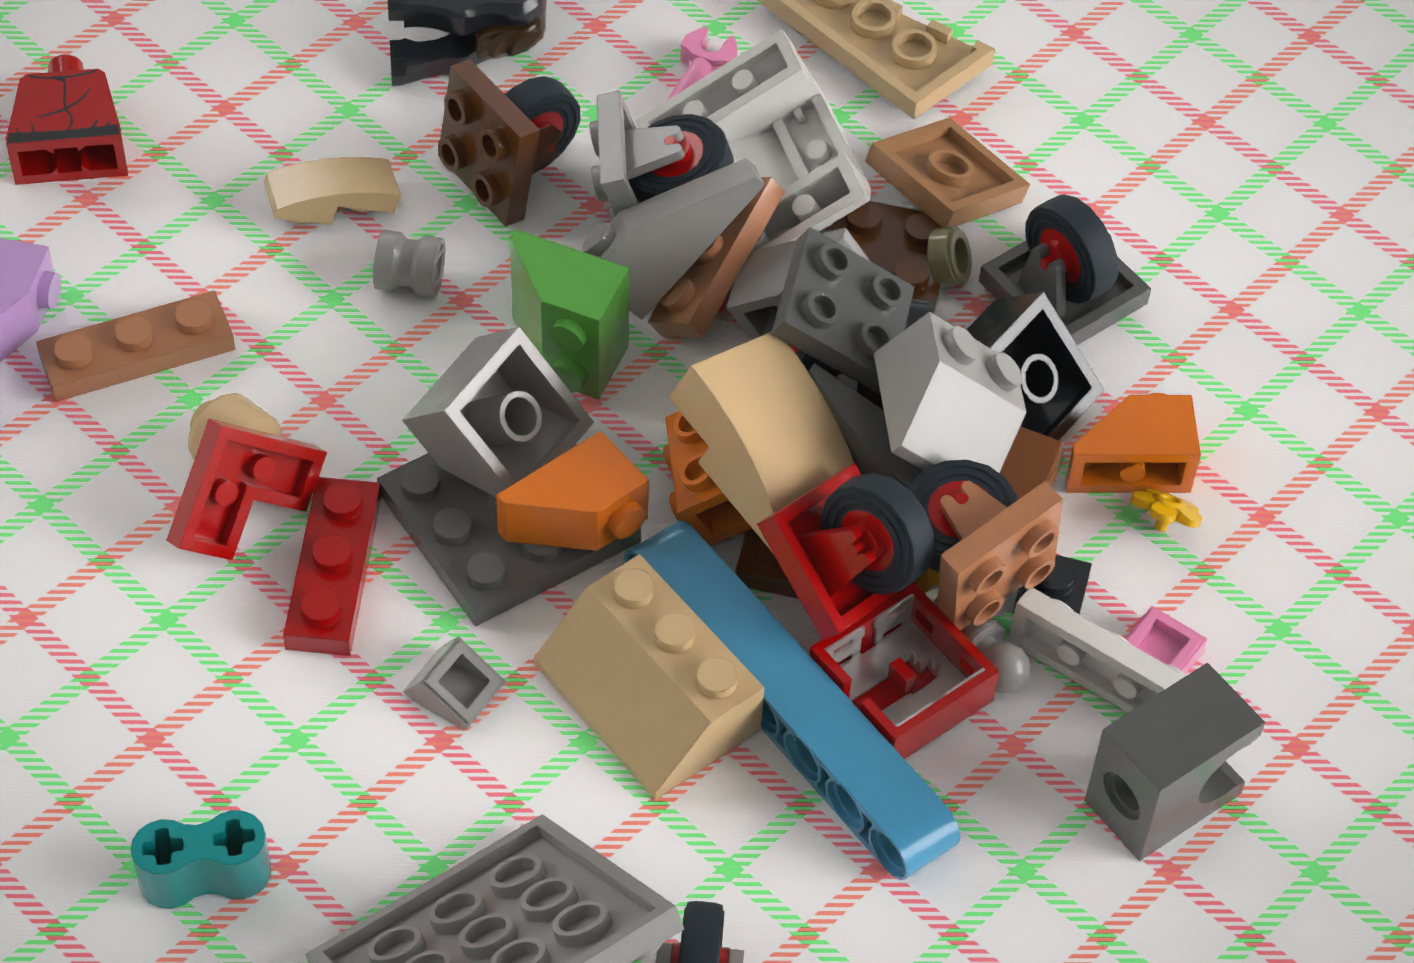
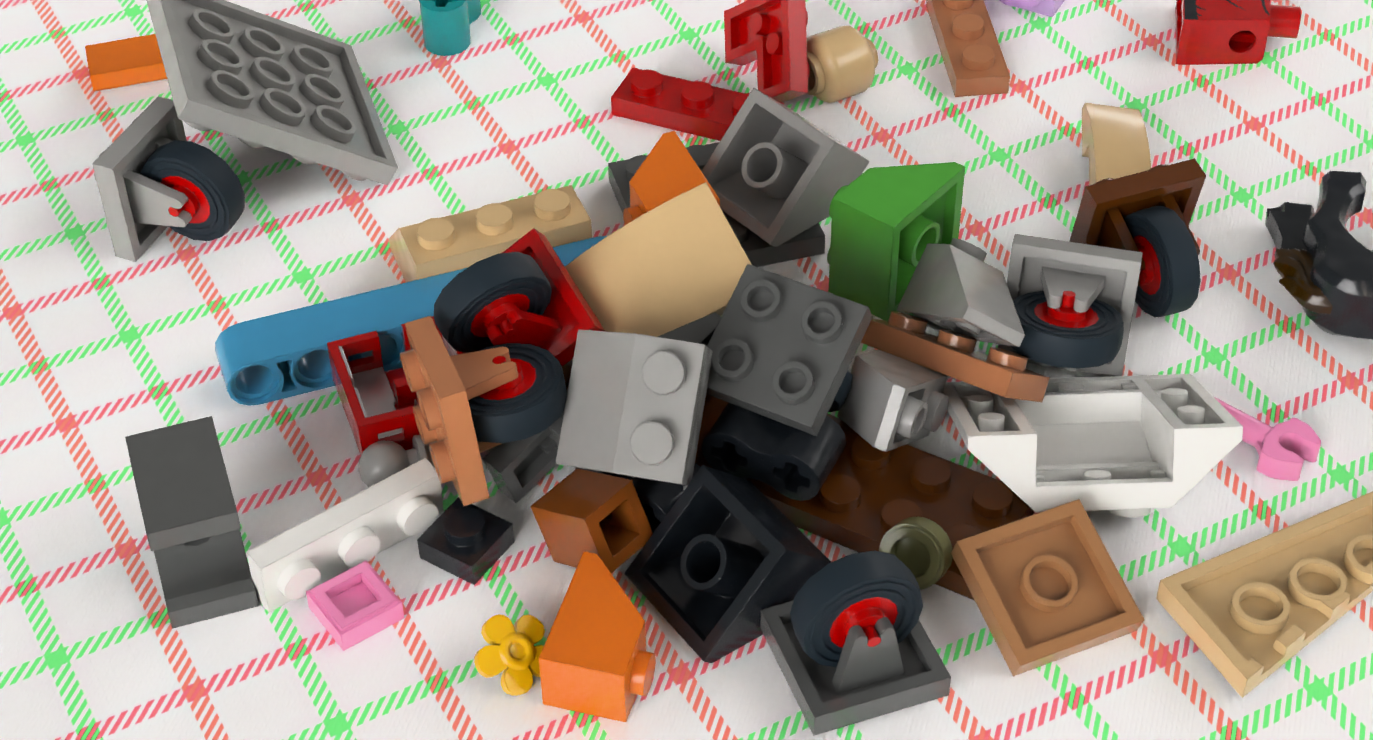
camera: 110 degrees right, 10 degrees down
light grey wheel [373,229,446,298] -> none
light grey slope [403,636,506,730] -> none

